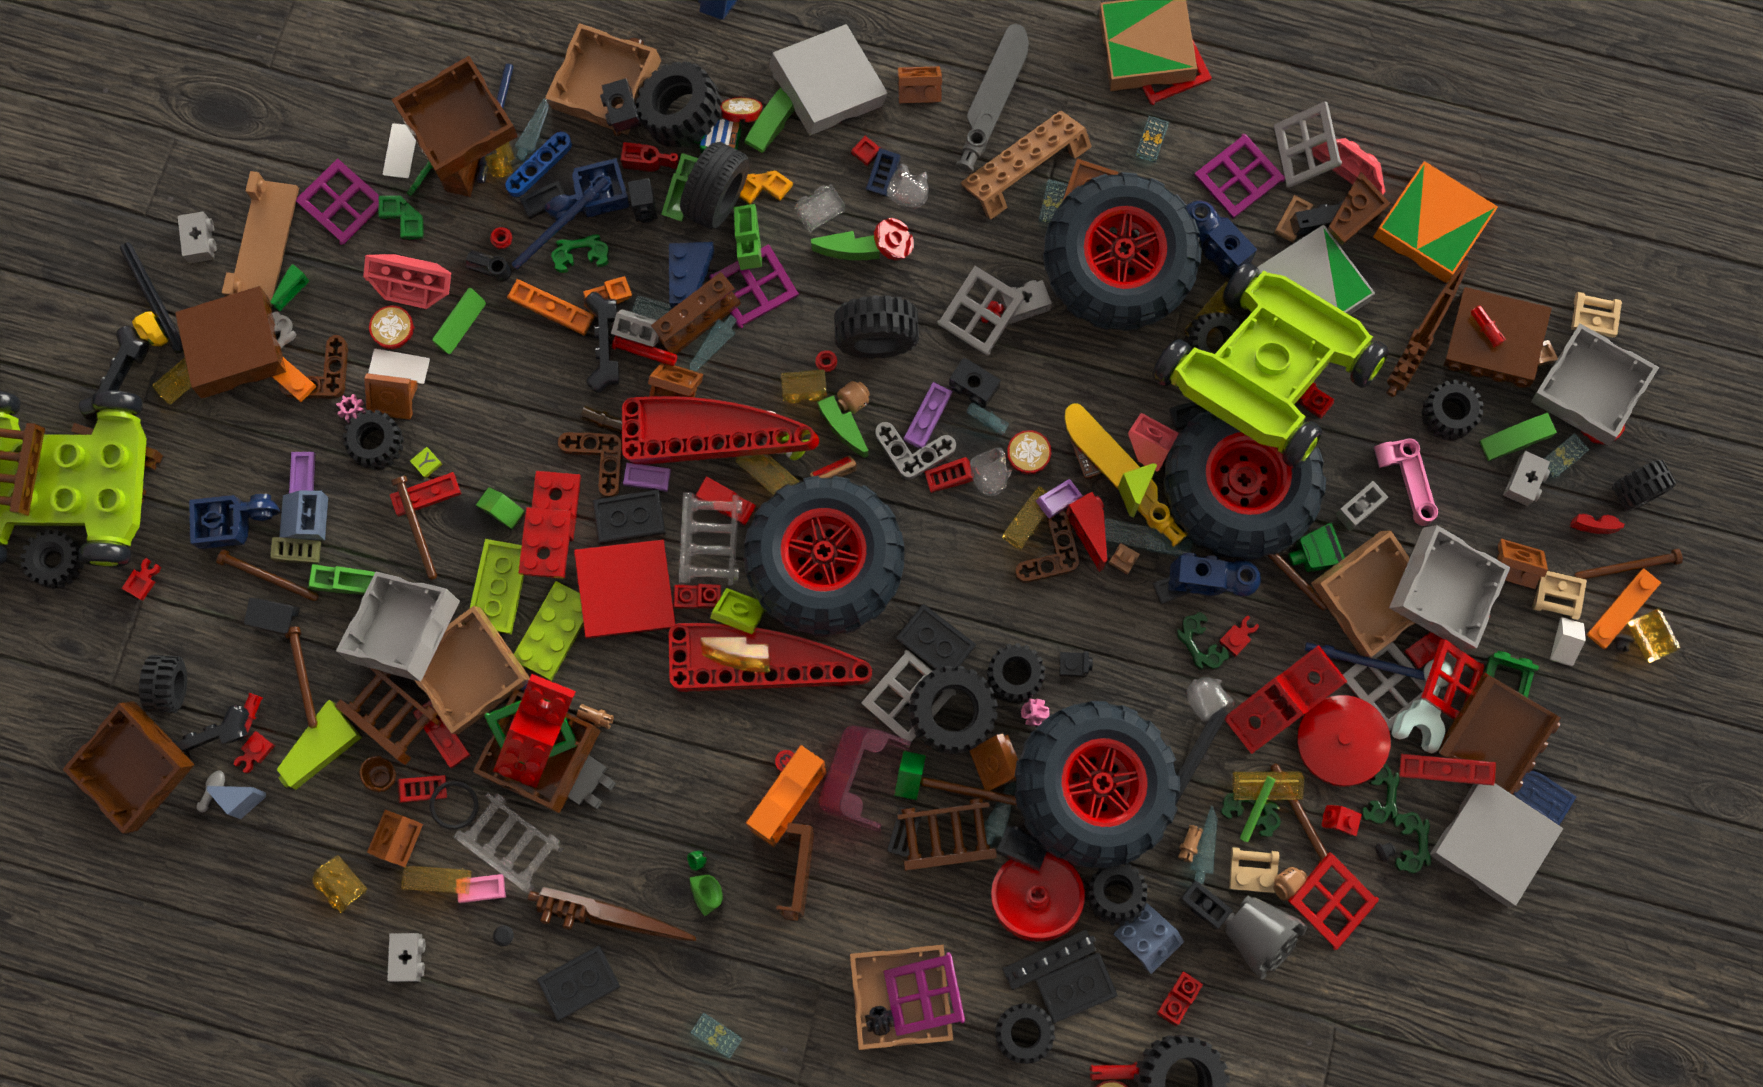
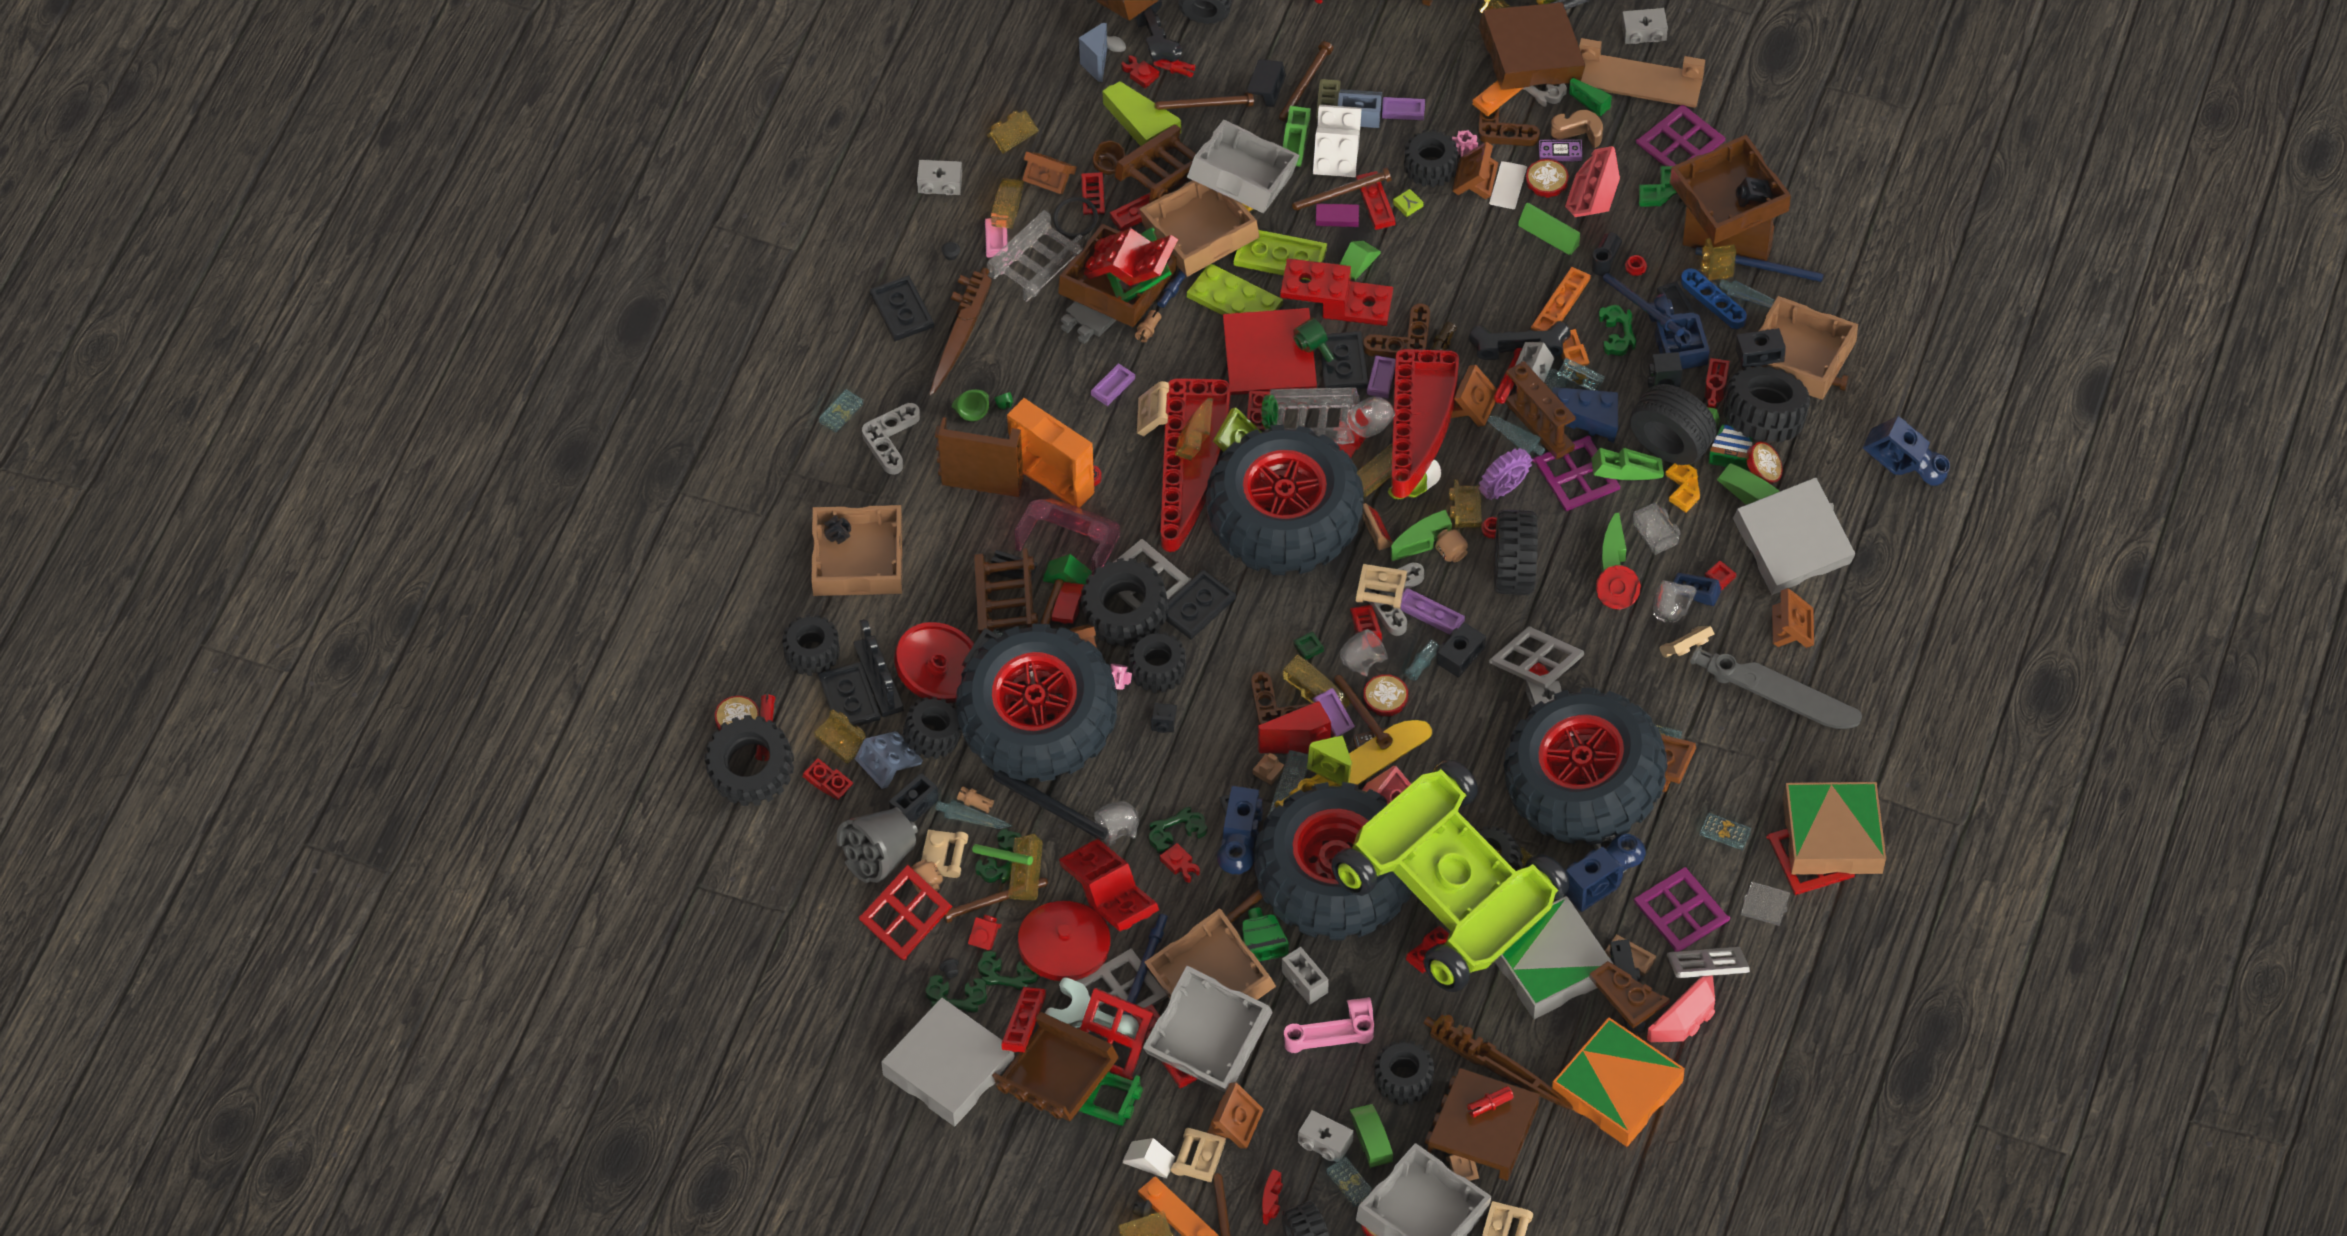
camera: 95 degrees right, 20 degrees down
dark blue brick [189,494,280,549] -> none
magenta window [884,952,965,1036] -> none
medium nougat bracket [961,111,1092,220] -> none
dark blue window [1513,771,1576,825] -> none
none -> clear yellow bracket [814,709,866,764]
none -> light grey beam [862,403,920,475]
none -> red slope [1051,582,1083,624]
none -> medium lavender tile [1091,363,1135,406]
none -> tan plate [1137,381,1169,436]
none -> green gear [1261,394,1278,429]
none -> dark green piece [1293,317,1335,363]
none -> dark green tile [1293,631,1324,661]
none -> white bracket [1313,105,1362,177]
none -> magenta tile [1316,204,1359,227]
none -> reddish brown bar [1334,675,1393,749]
none -> clear piece [1347,396,1395,438]
none -> tan plate [1356,564,1407,609]
none -> medium lavender gear [1479,448,1533,500]
none -> tile [1539,140,1582,161]
none -> medium nougat animal [1551,110,1603,148]
none -> clear light blue tile [1557,358,1605,391]
none -> tan plate [1660,626,1714,658]
none -> black bracket [1736,177,1773,207]
none -> clear piece [1741,882,1790,926]

